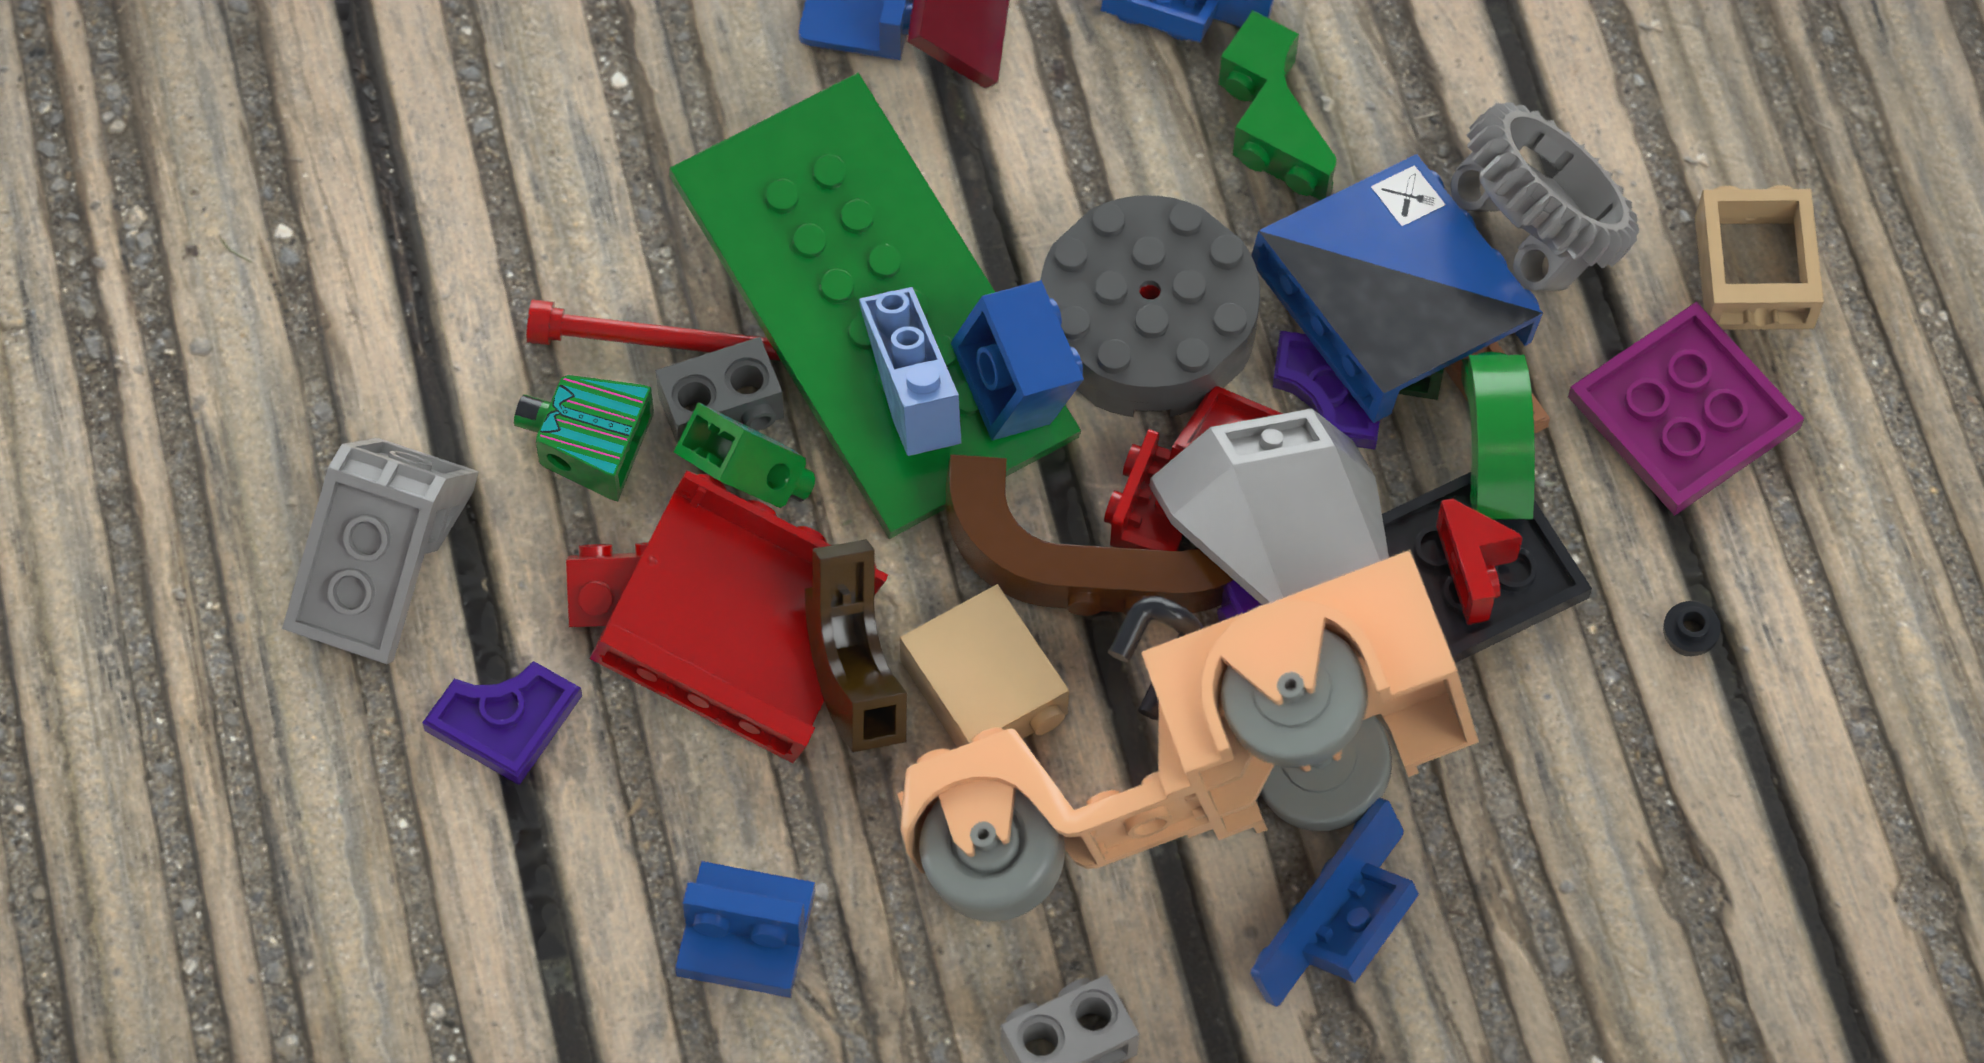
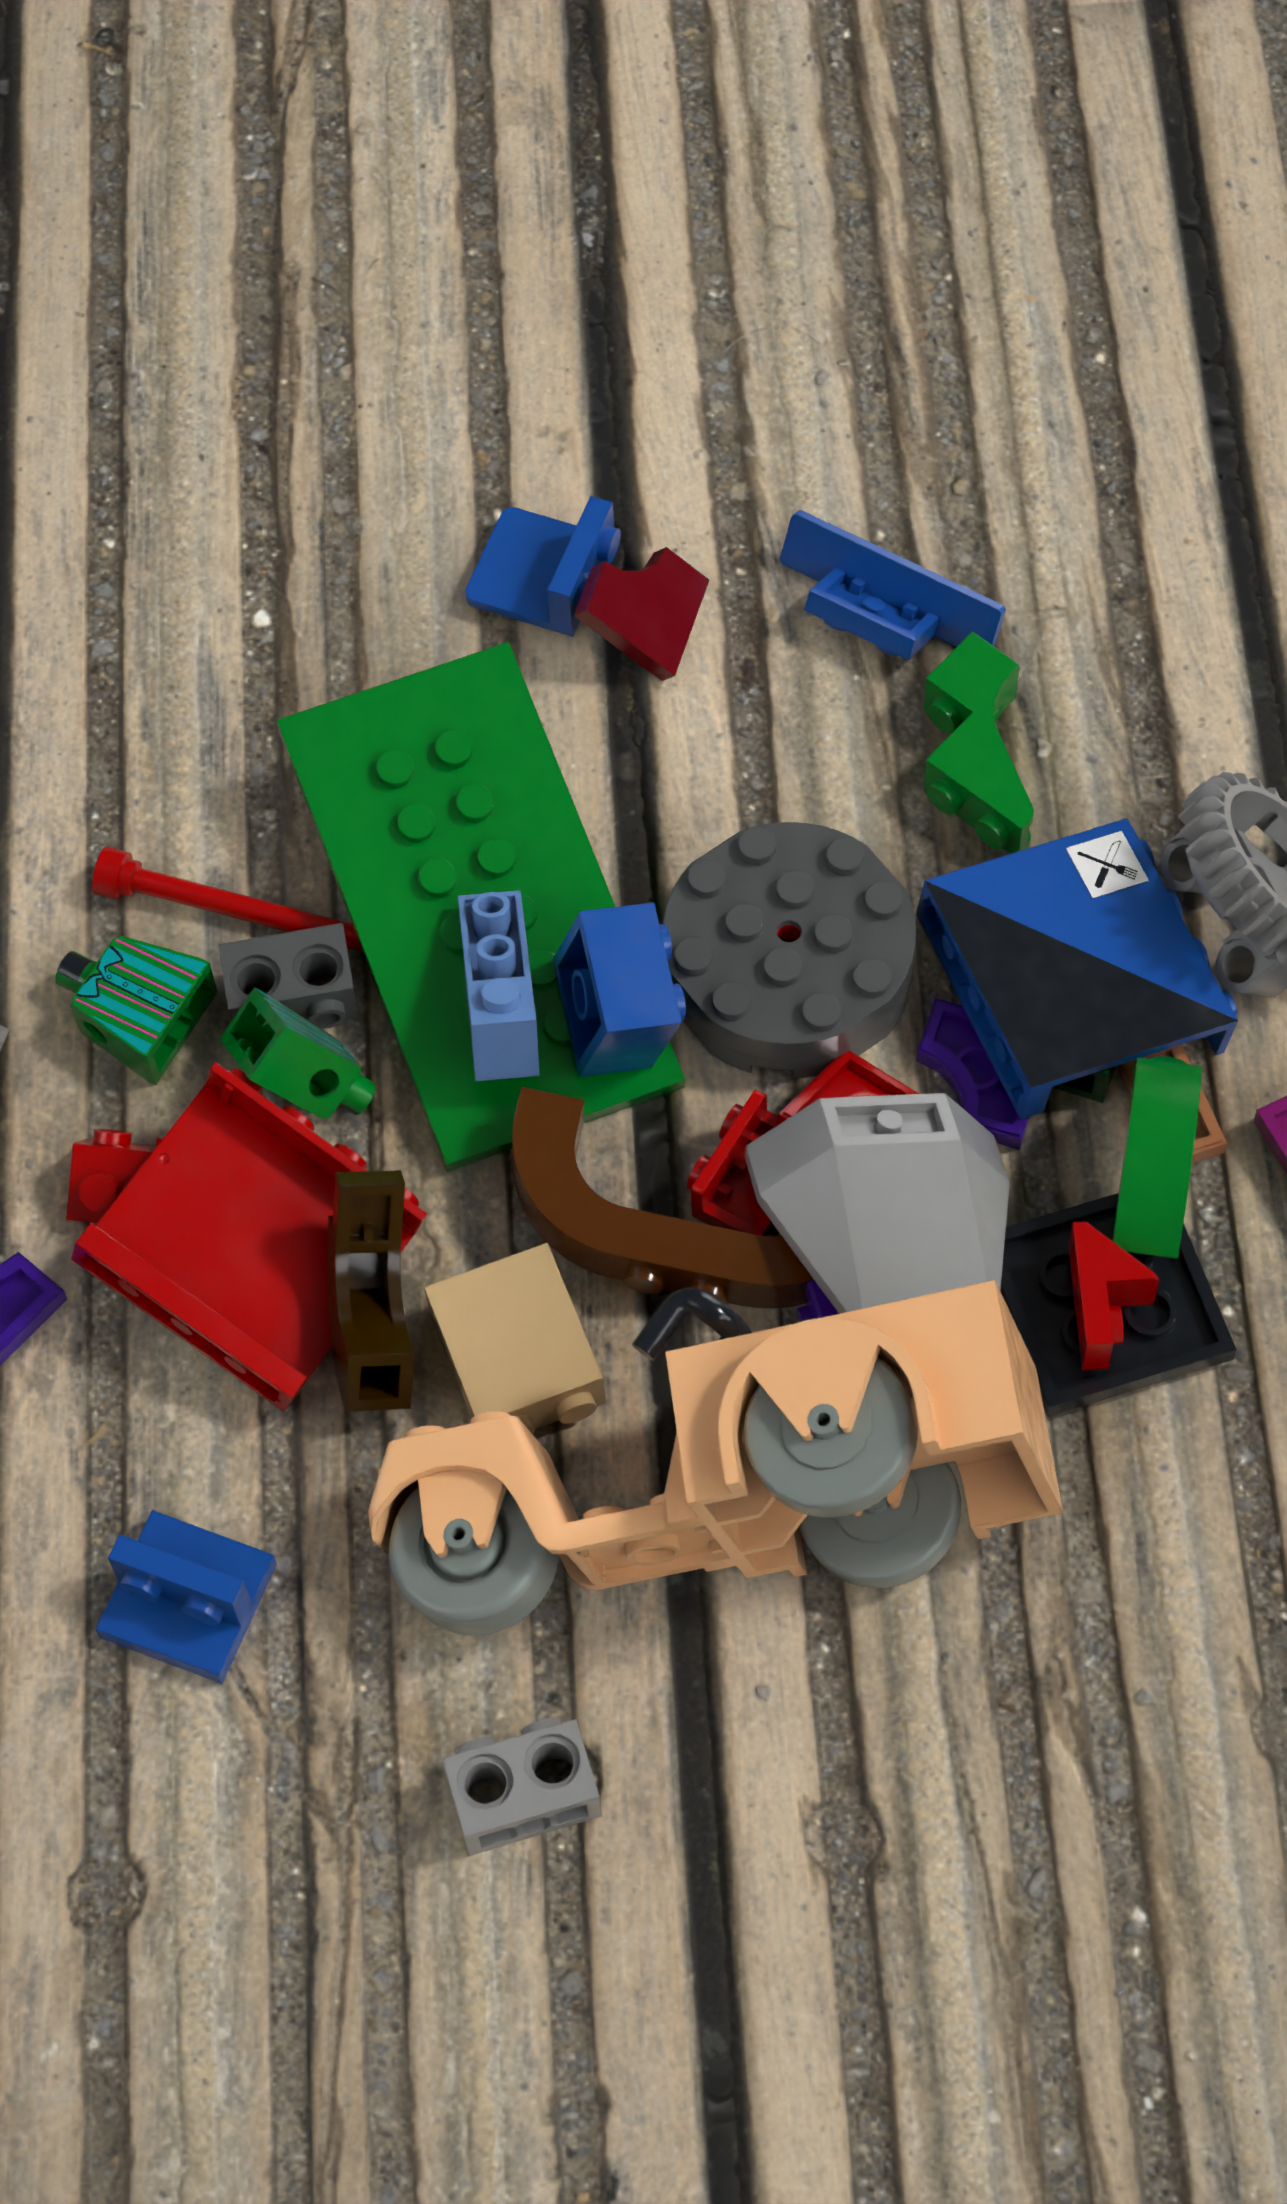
camera: 15 degrees right, 0 degrees up
blue bracket [1250,798,1419,1007] -> none

